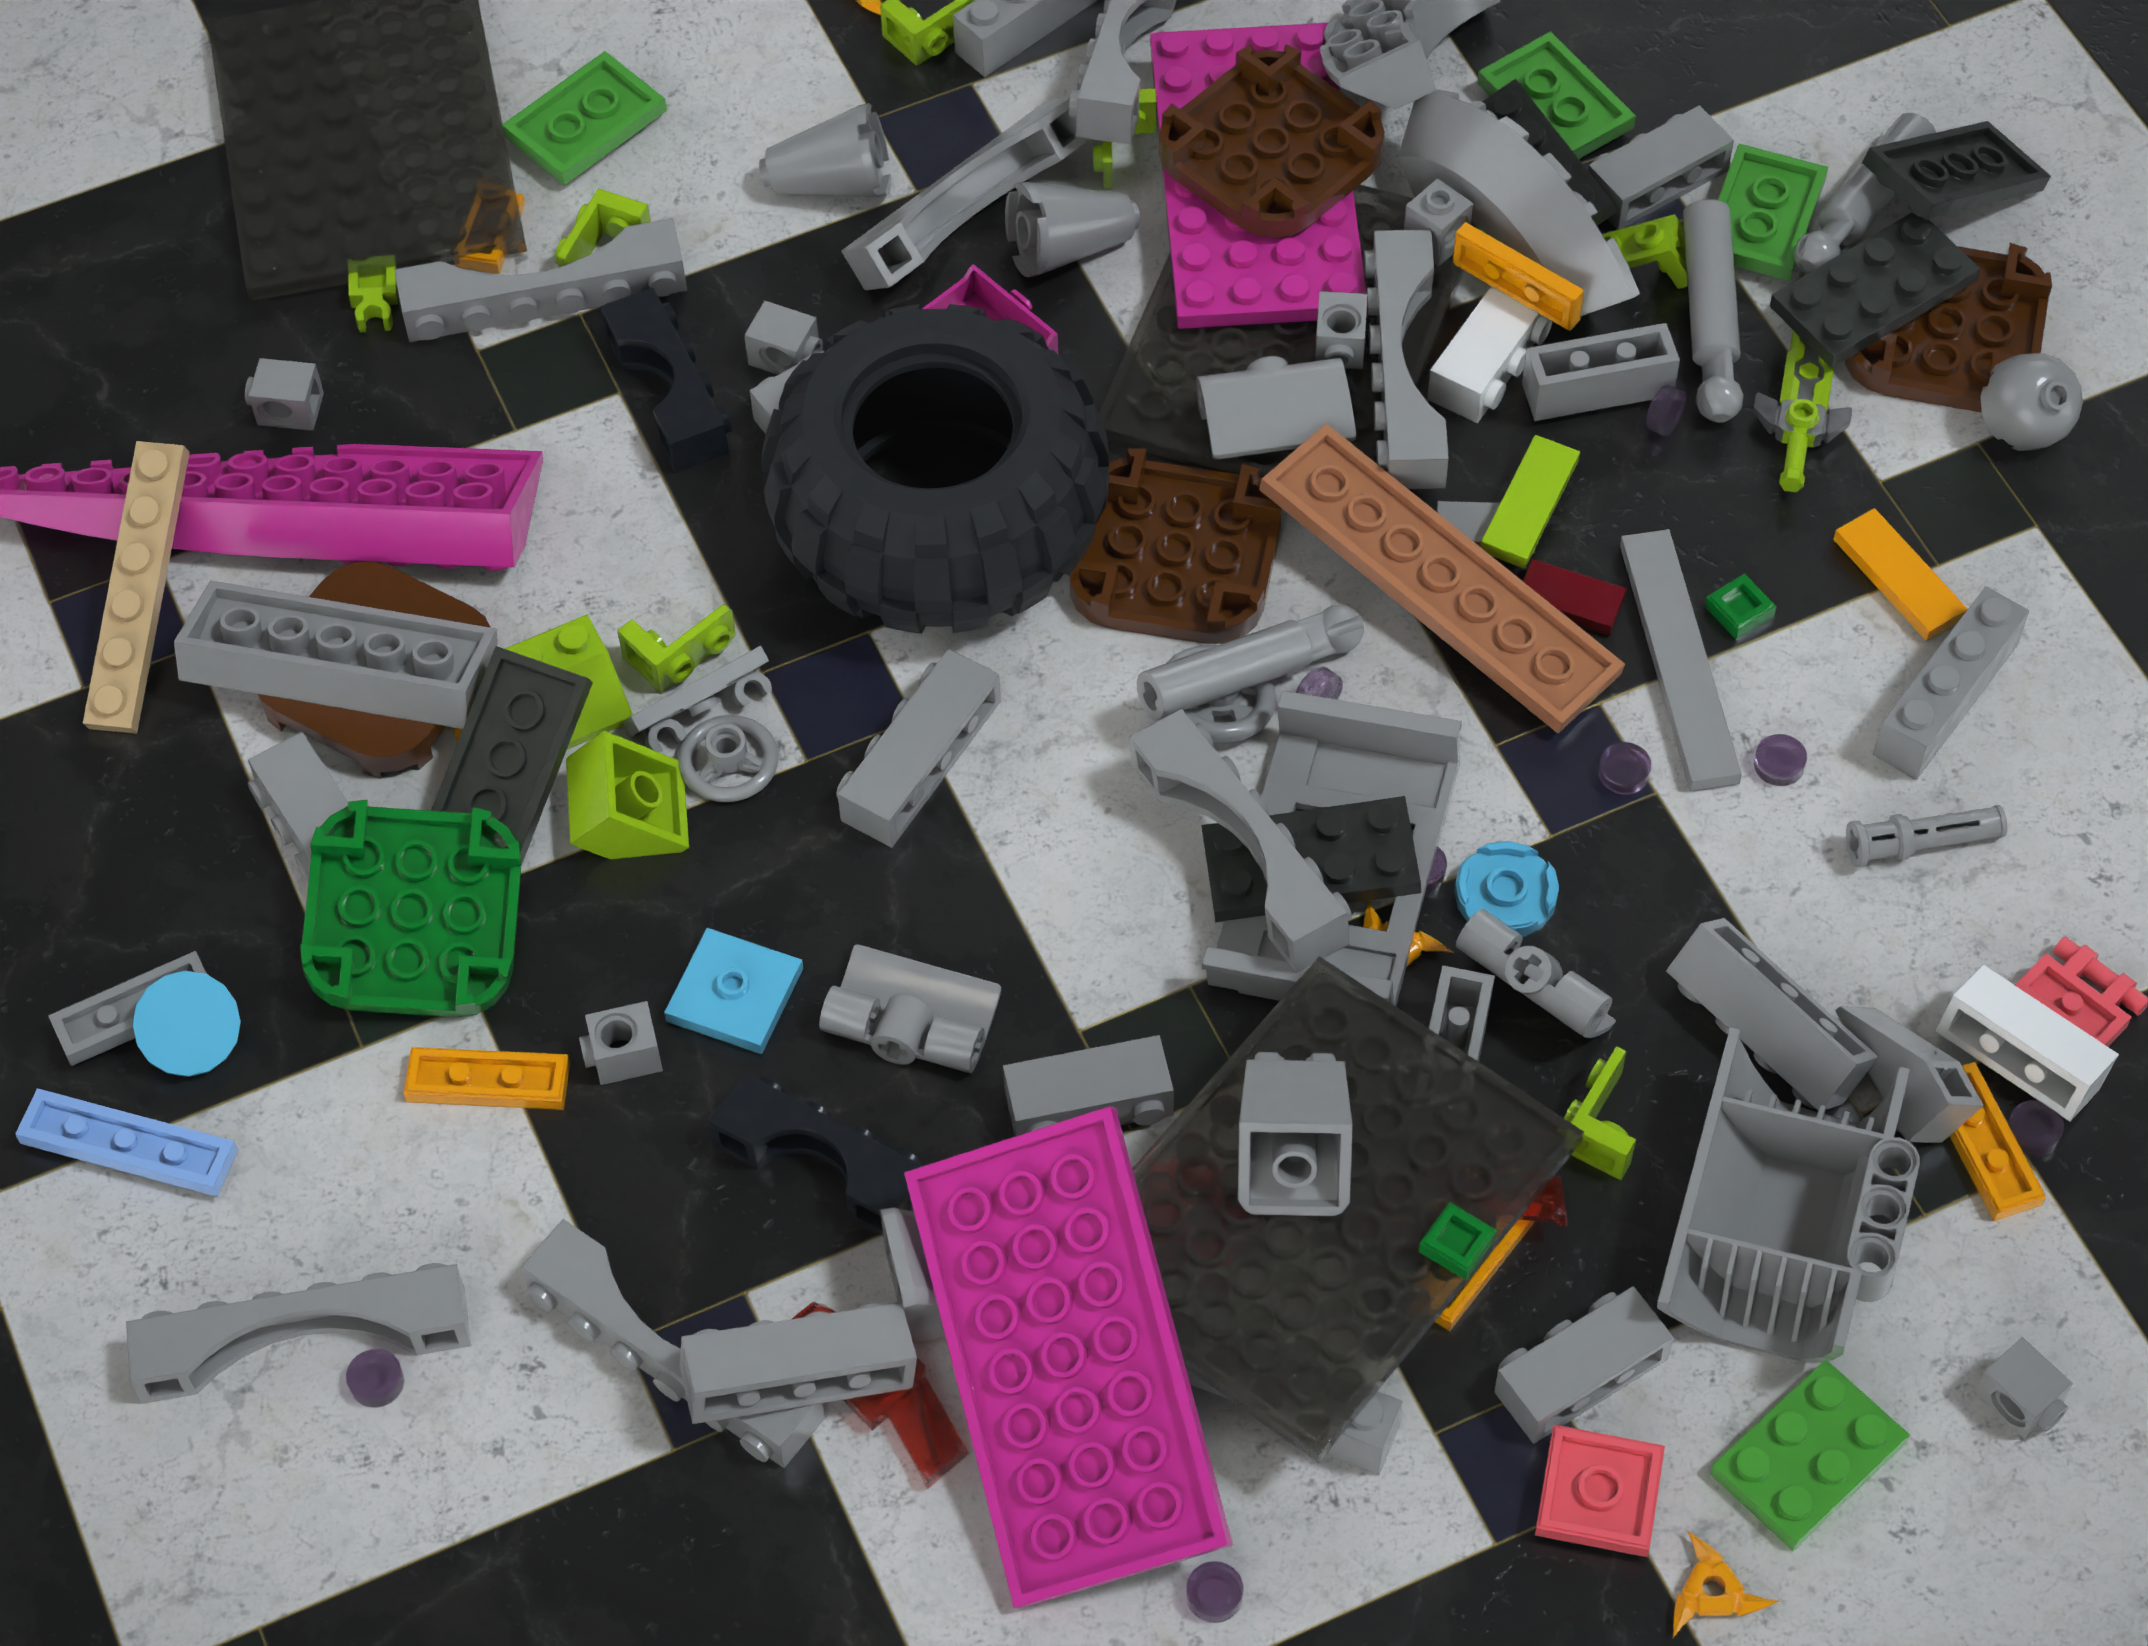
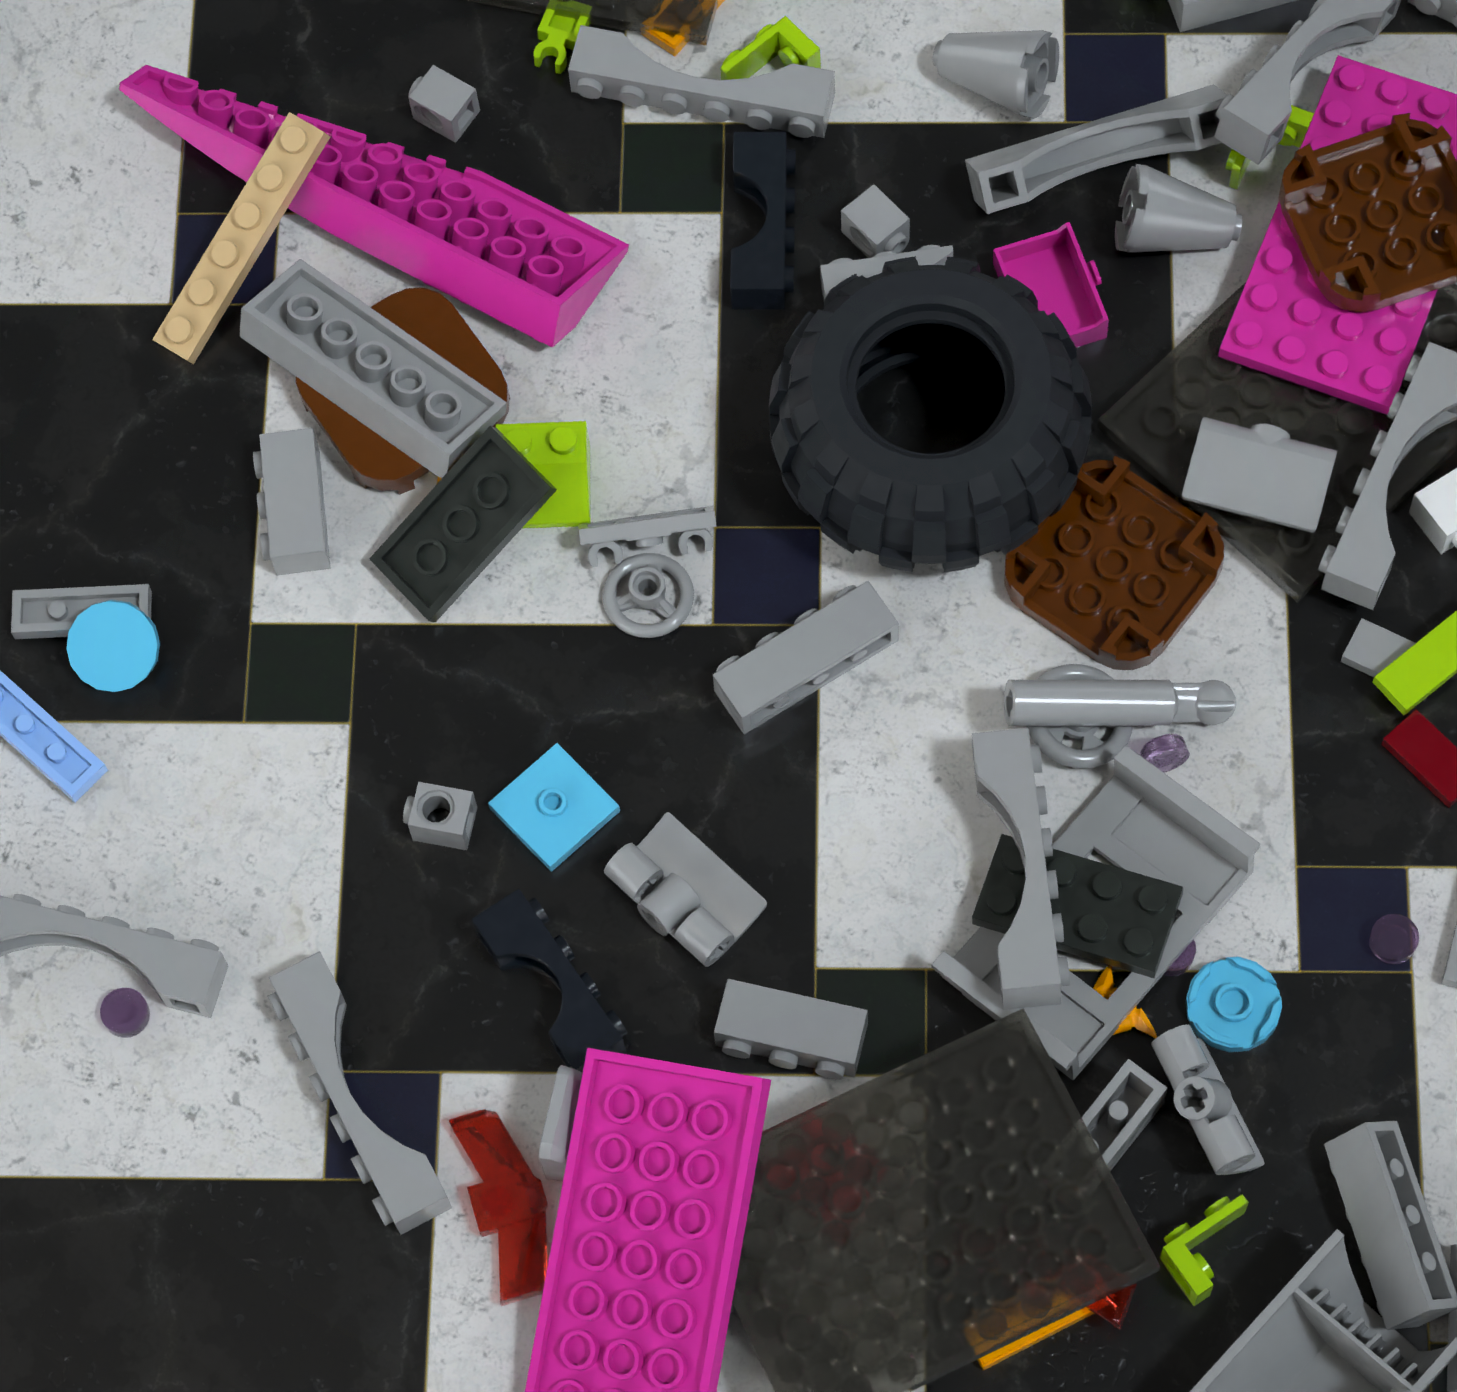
camera: 30 degrees right, 10 degrees up
green tile [300,799,521,1017] -> none
light orange tile [403,1047,570,1110] -> none
lime slope [566,731,689,859] -> none
lime bracket [617,604,736,693] -> none
light grey brick [680,1302,917,1424] -> none
light grey hips [1238,1052,1352,1216] -> none
nougat plate [1259,423,1625,733] -> none
light grey brick [1315,291,1368,369] -> none
green tile [1419,1202,1497,1280] -> none

